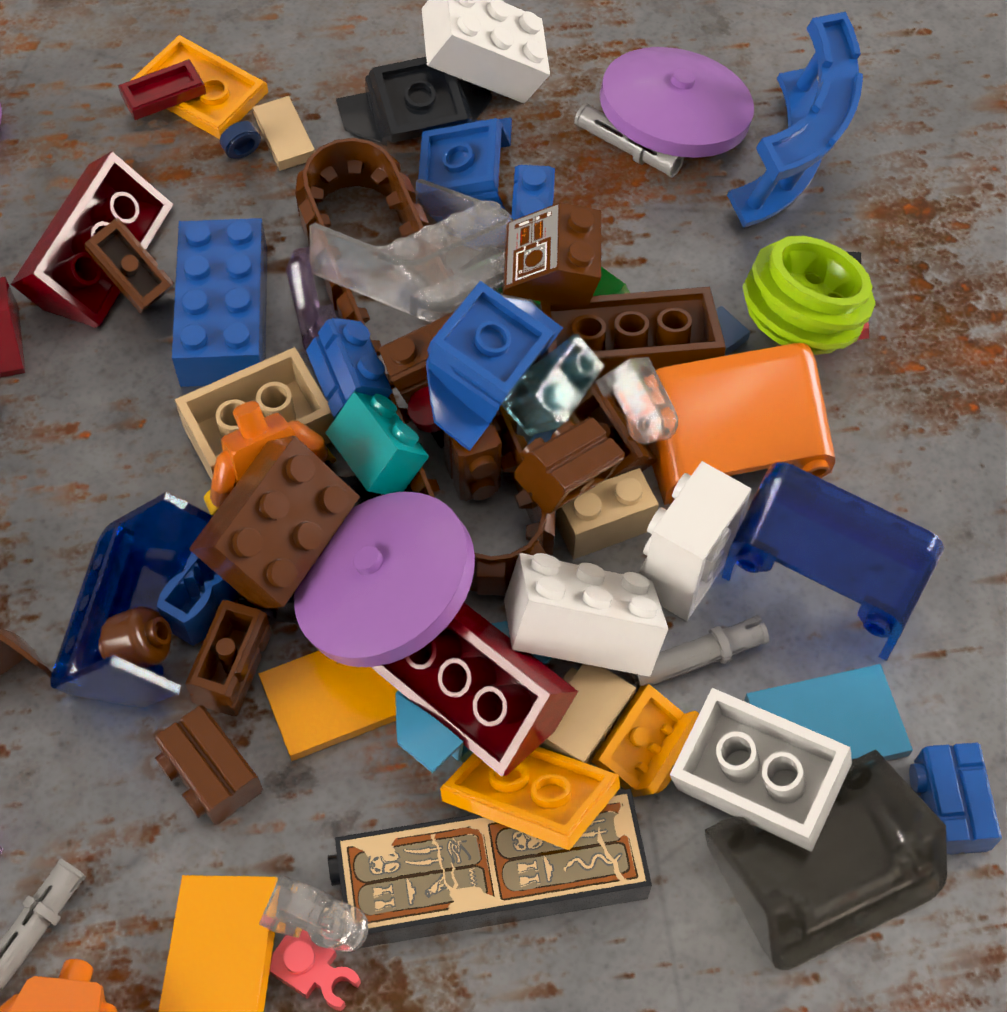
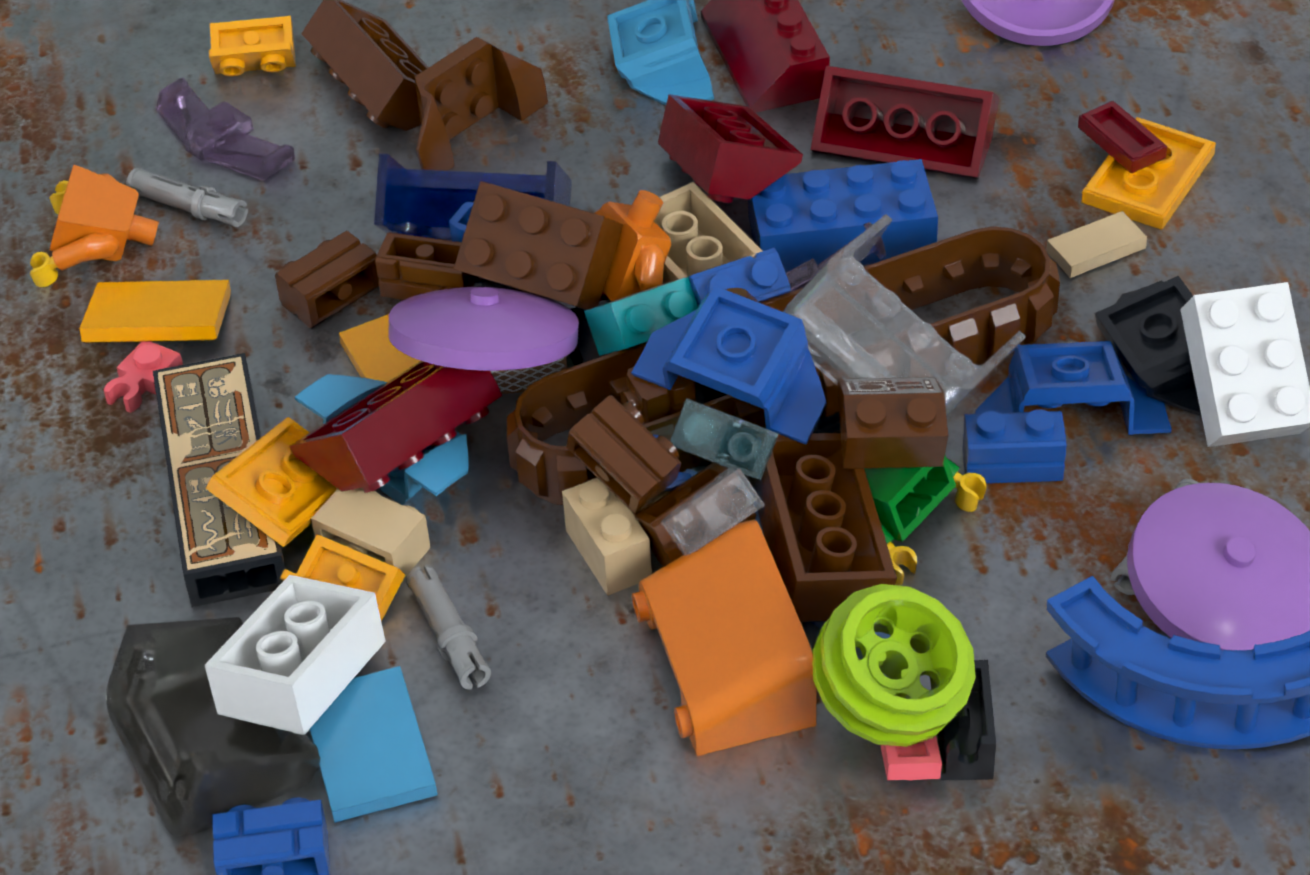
camera: 90 degrees right, 15 degrees down
reddish brown brick [85,217,174,314] -> none
reddish brown head [98,606,172,673] -> none
dark blue tile [219,121,261,159] -> none
clear leg [259,875,369,953] -> none
white brick [504,553,668,677] -> none
white brick [639,461,751,621] -> none
clear blue windscreen [721,462,945,661] -> none
none -> dark red slope [658,94,803,203]

